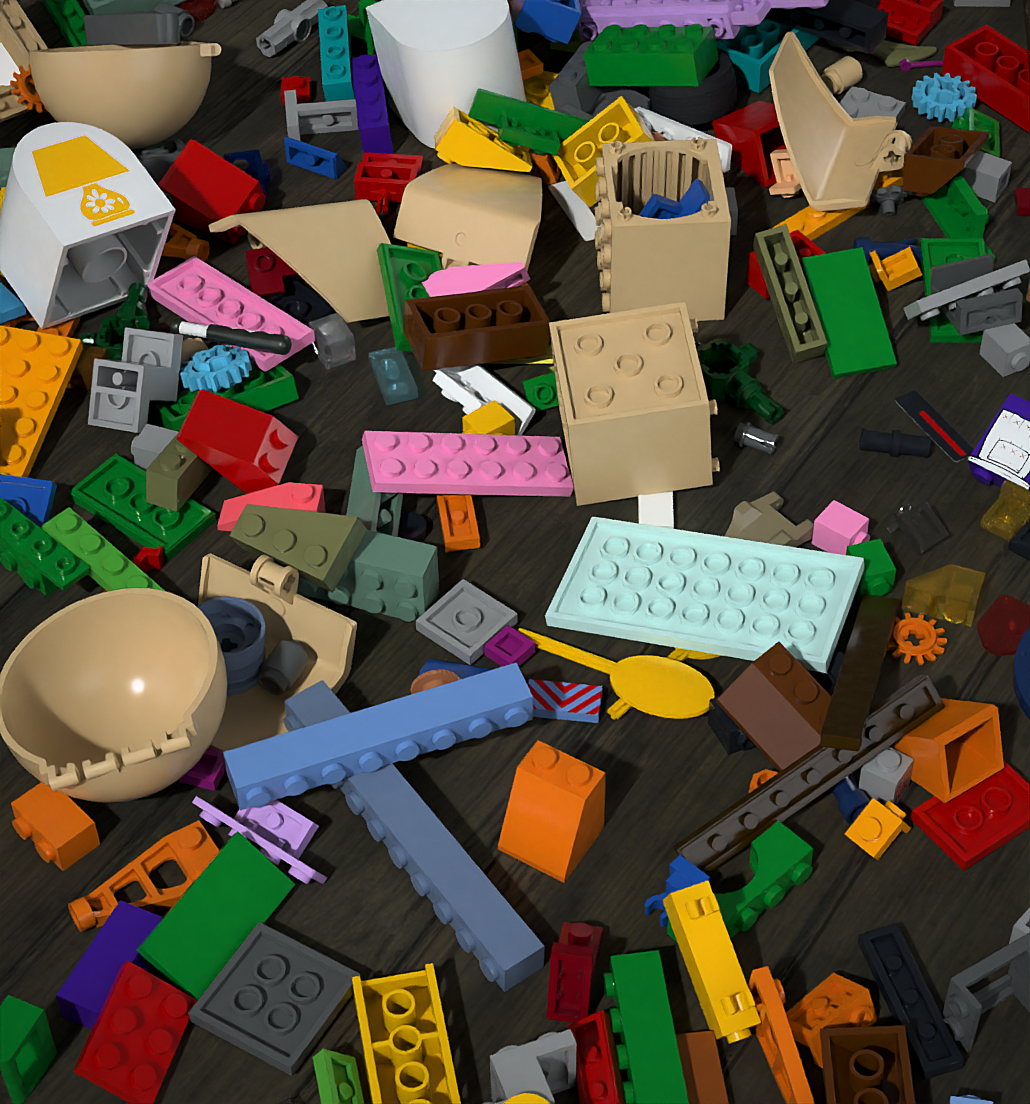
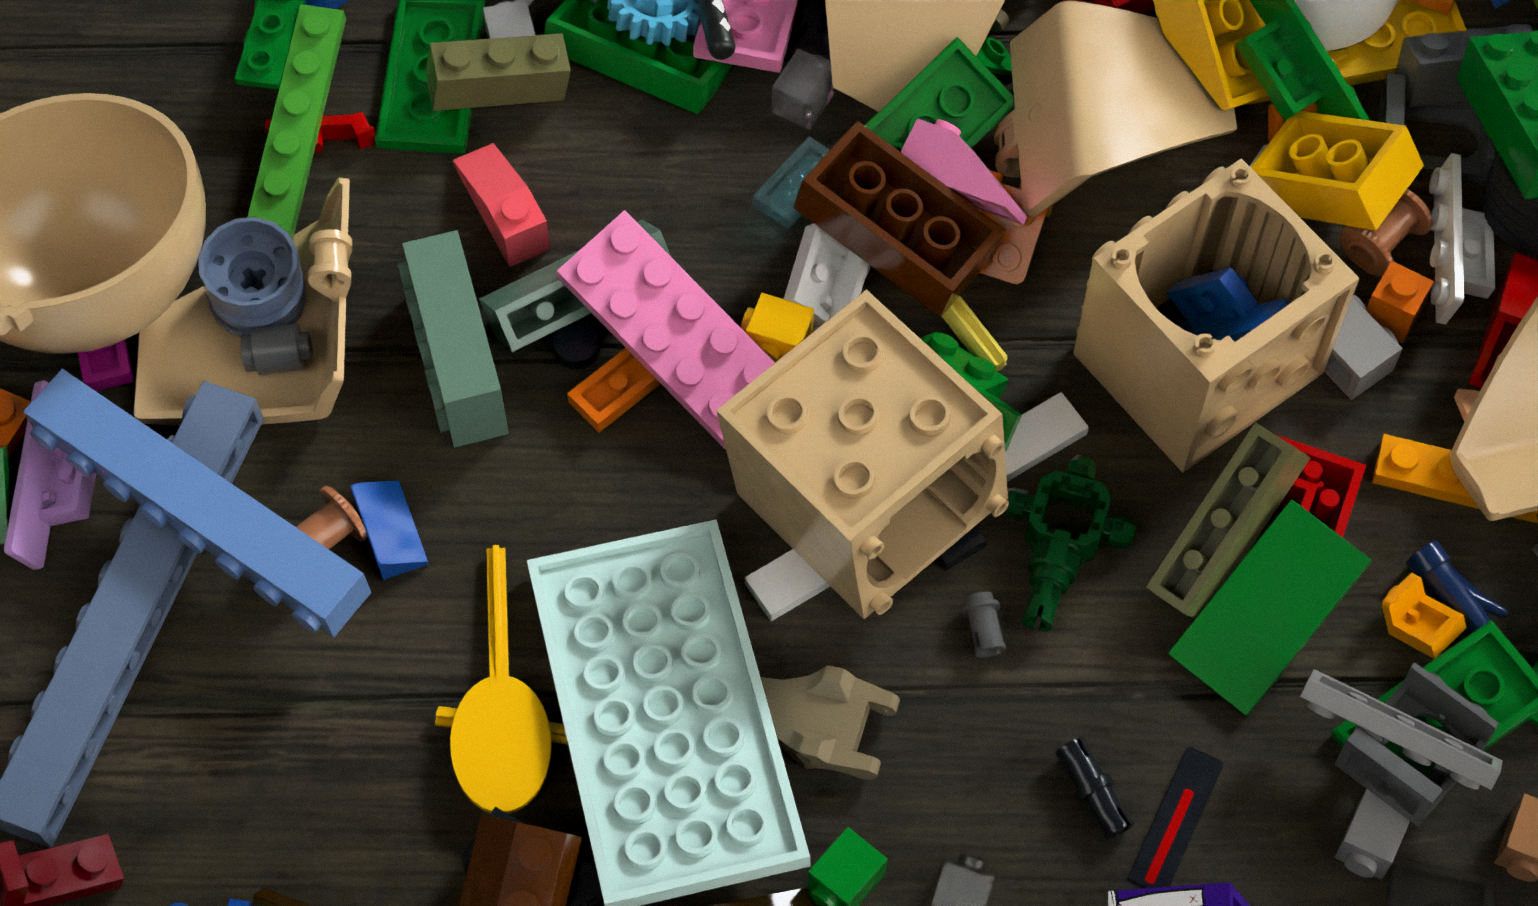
camera: 55 degrees right, 15 degrees up
red slope [176,389,299,494] -> none
olive wedge [229,504,367,593] -> none
light grey plate [415,579,517,665] -> none
magenta plate [484,625,535,667] -> none
orange slope [498,740,606,883] -> none
medium blue tile [528,679,602,723] -> none
bright pink brick [812,500,870,555] -> none

